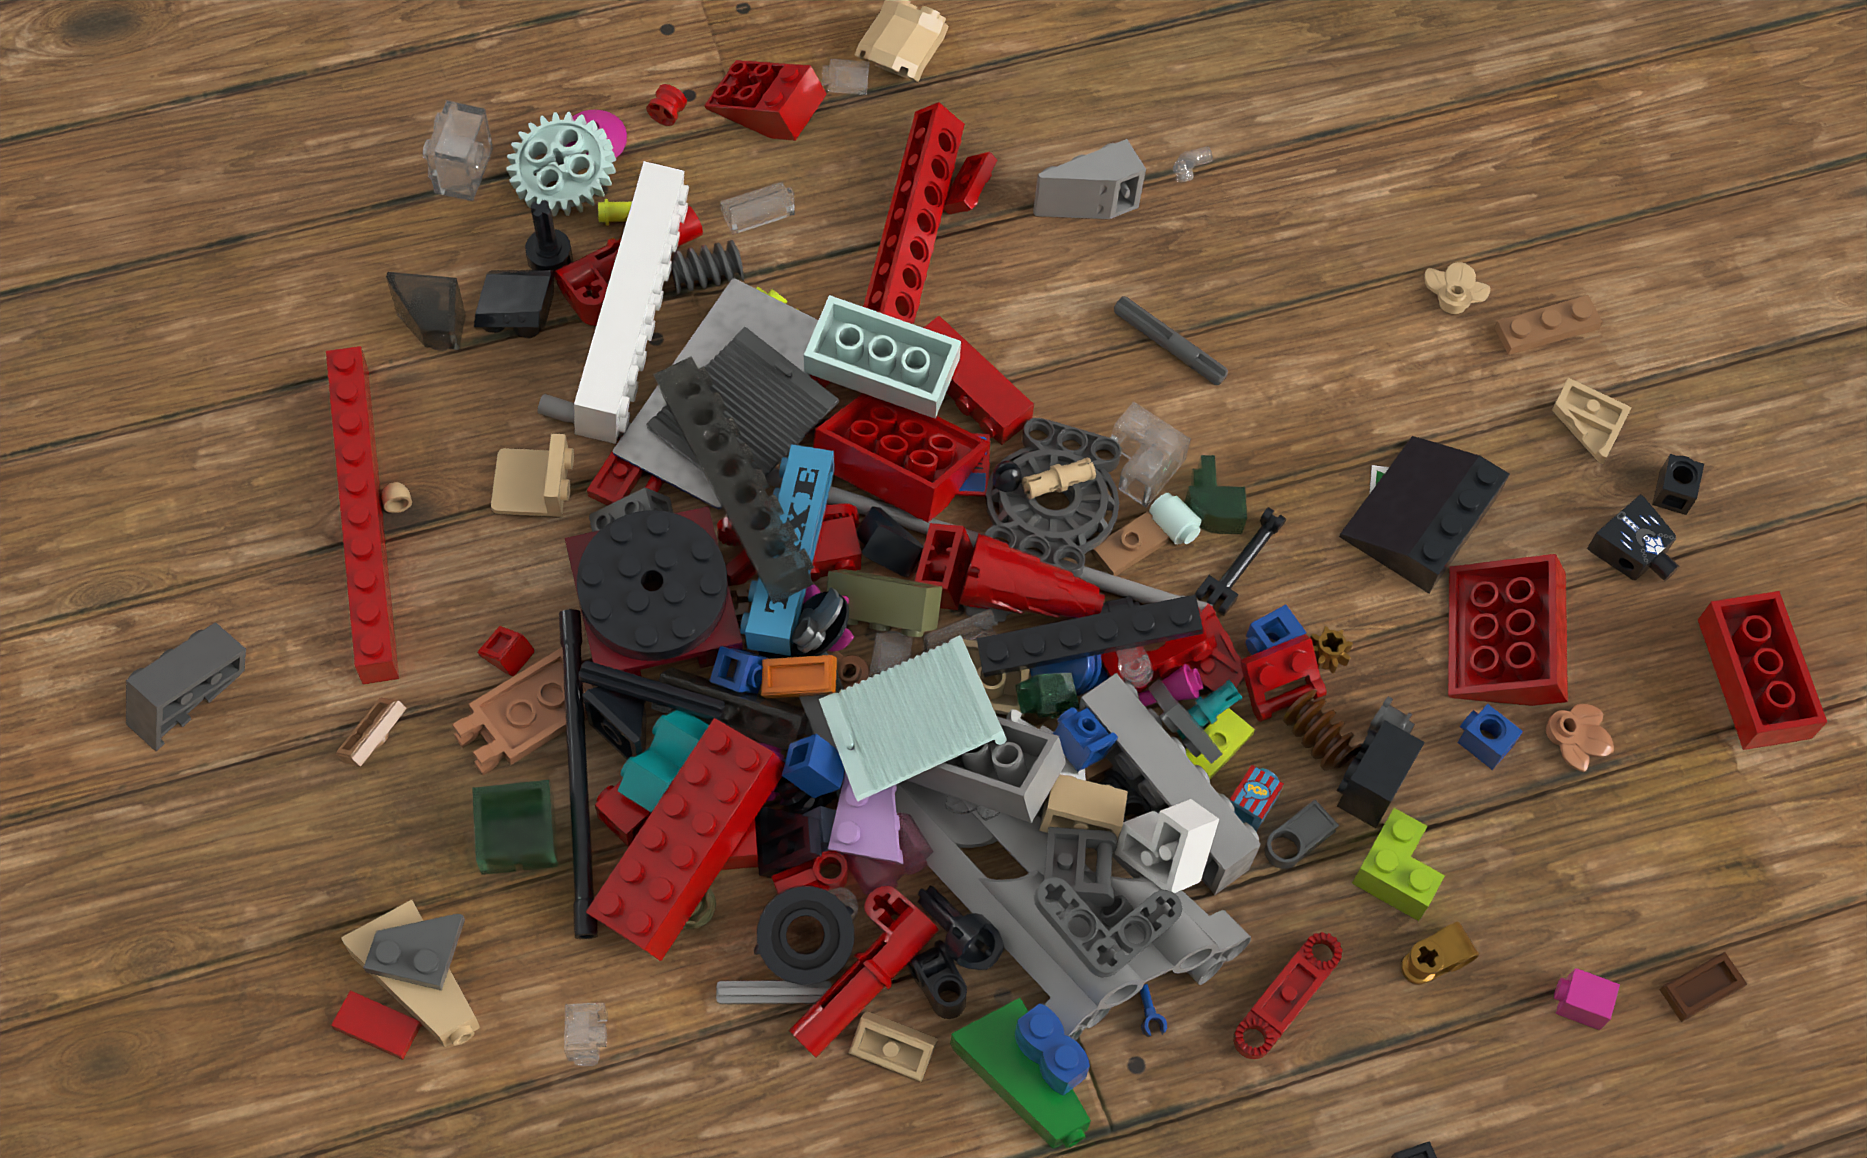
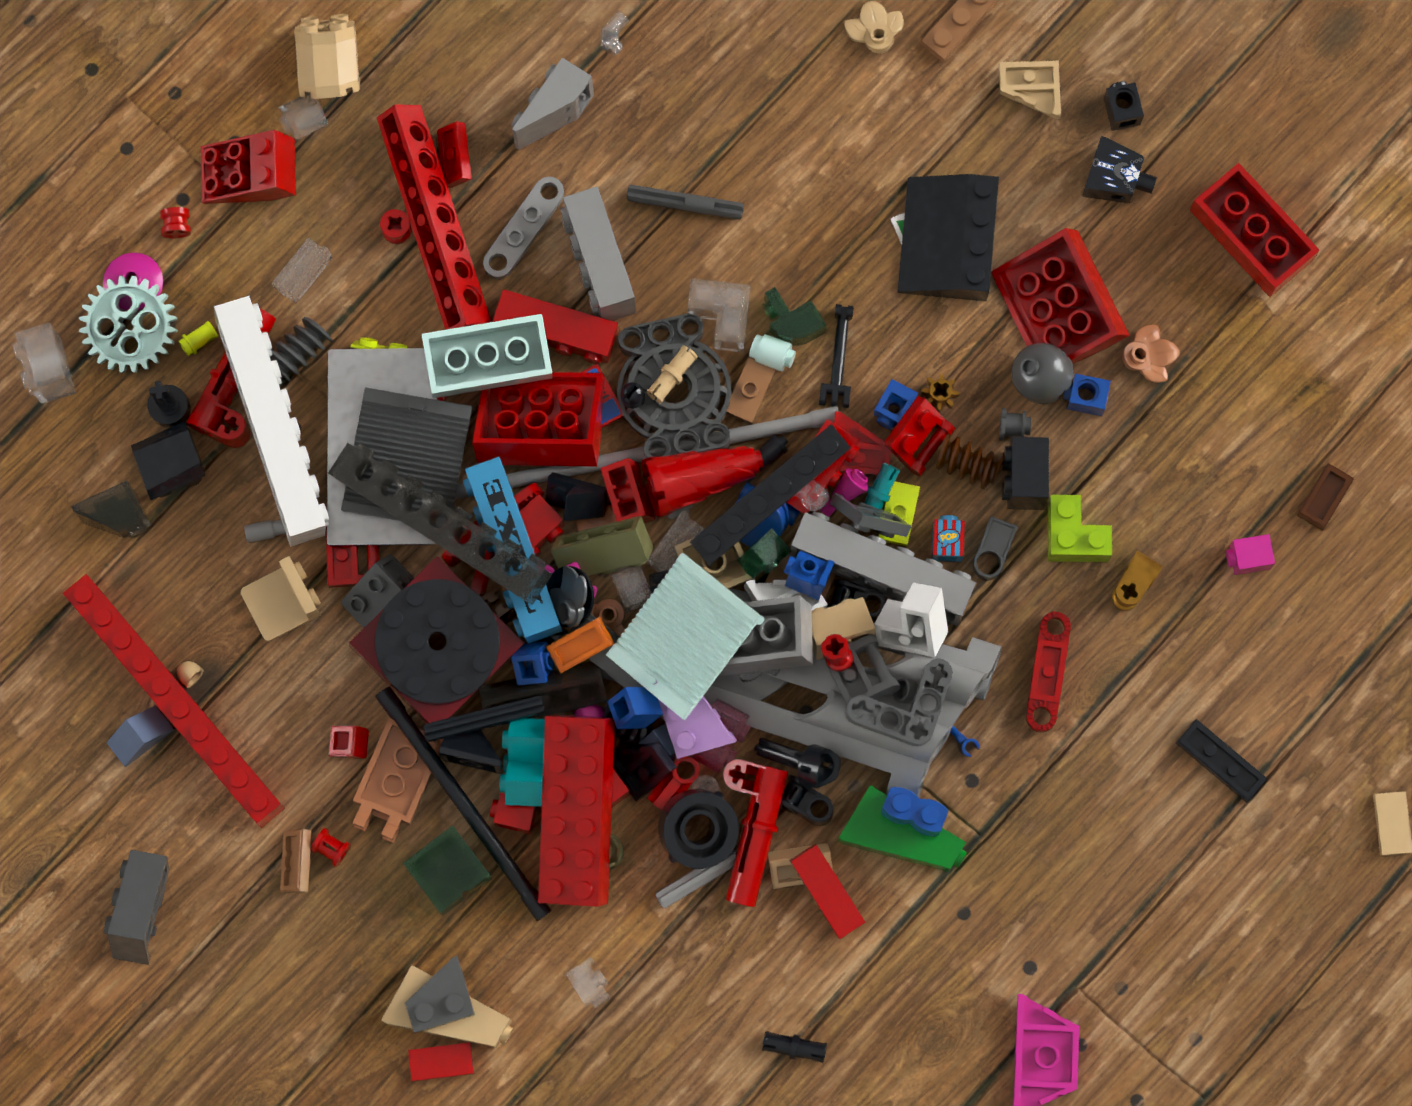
camera: 25 degrees left, 15 degrees up
none -> sand blue slope [107,705,174,767]
none -> red bush [310,828,351,867]
none -> red wheel [380,209,412,244]
none -> light grey plate [483,177,564,280]
none -> light grey brick [560,186,636,321]
none -> red tile [789,844,865,939]
none -> red bush [821,634,853,671]
none -> dark grey cylinder [1011,342,1074,405]

